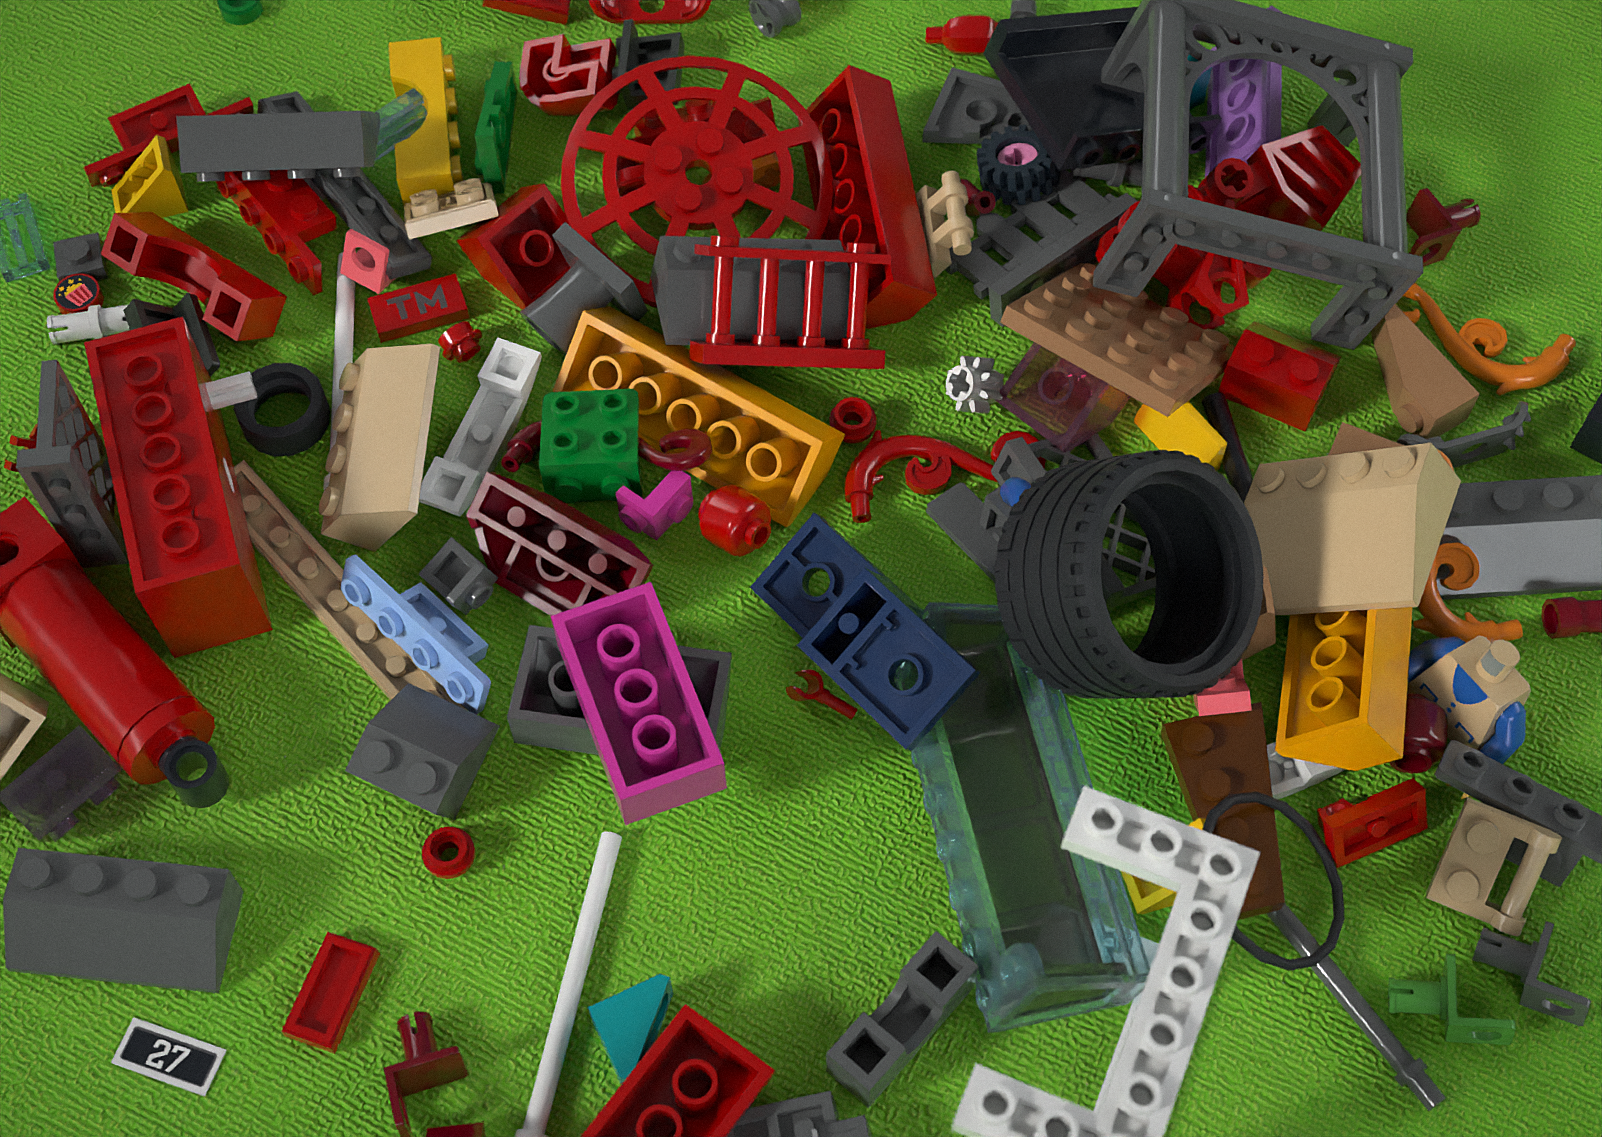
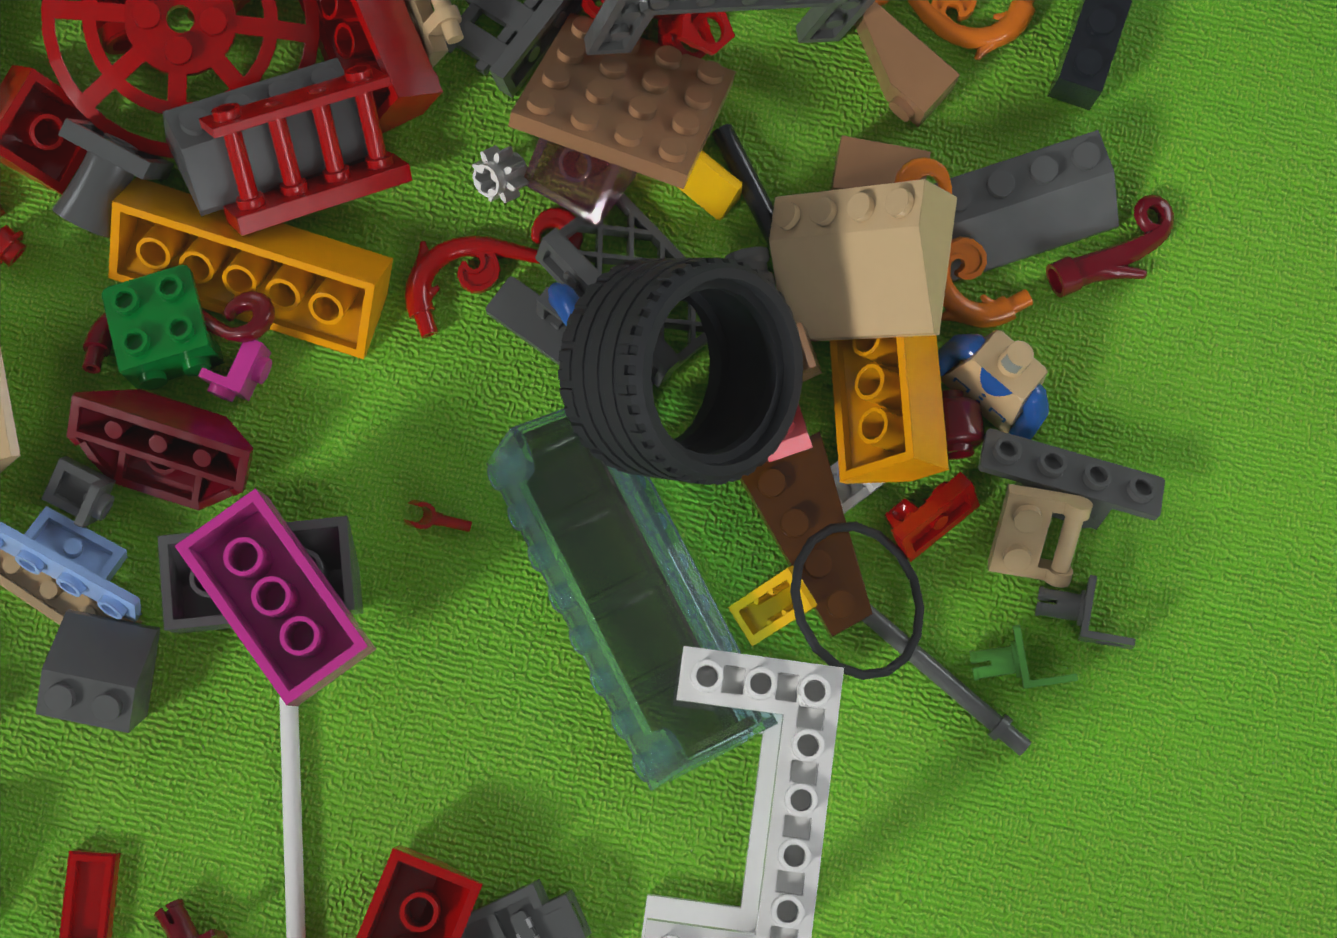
camera: 20 degrees left, 20 degrees up
white slope [419,338,542,517] -> none
red plate [422,827,475,879] -> none
teal slope [588,974,673,1084] -> none
red head [698,484,771,557] -> none
dark blue bracket [750,513,981,751] -> none
dark grey arch [826,931,979,1108] -> none
red plate [829,397,877,443] -> none
red slope [1219,321,1341,432] -> none
dark grey piece [1396,401,1531,468] -> none

